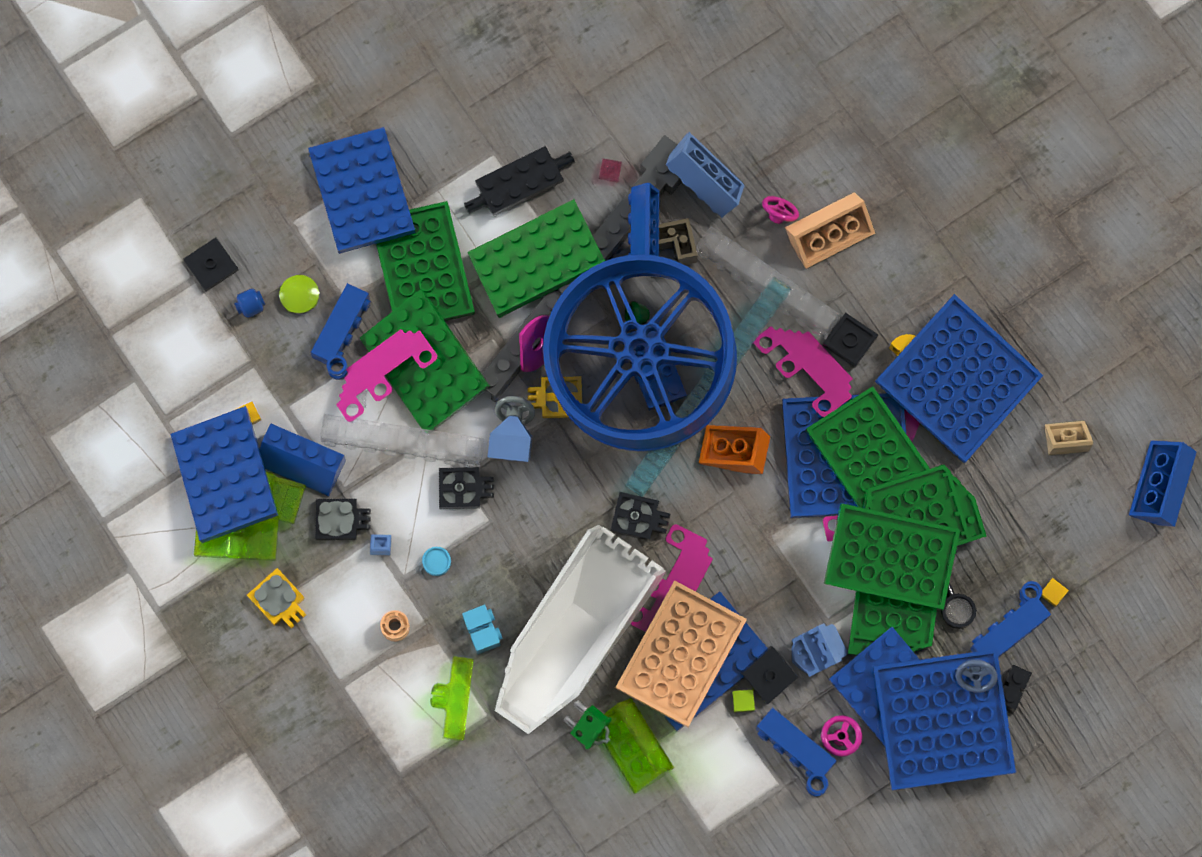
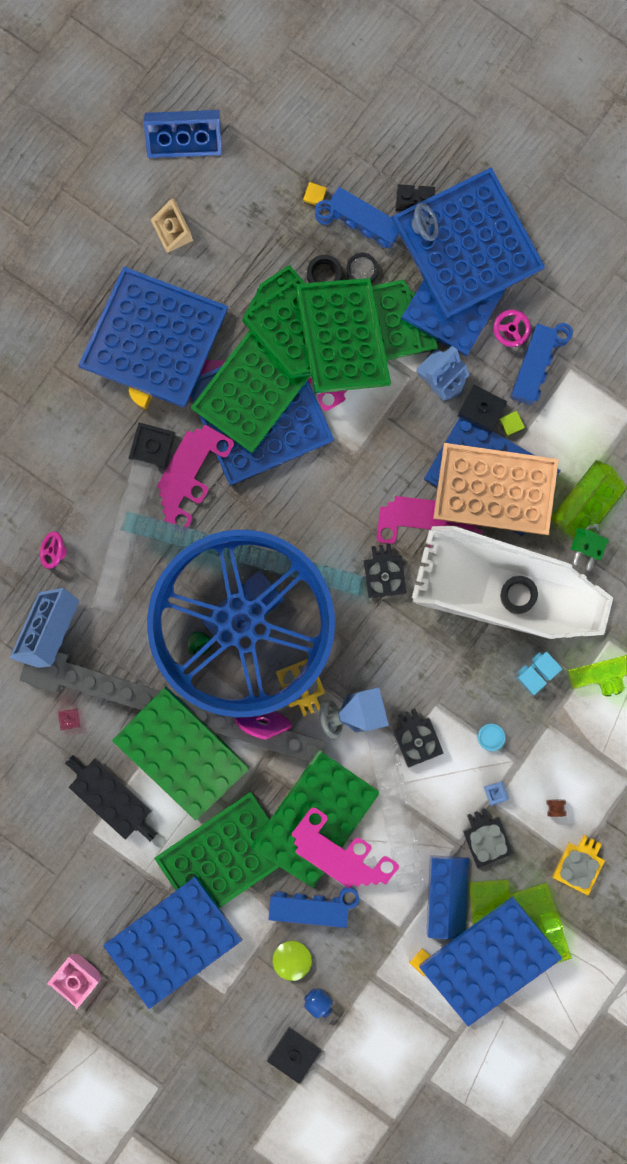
camera: 105 degrees left, 10 degrees up
light nougat wheel [380,610,410,642] -> none
blue slope [628,183,659,256] -> none
dark tan brick [659,218,698,265] -> none
orange slope [699,425,770,474] -> none
light nougat slope [785,192,875,269] -> none
none -> bright pink slope [47,954,101,1009]
none -> black tyre [307,255,342,283]
none -> black tyre [500,576,538,614]
none -> copper wheel [546,799,567,817]

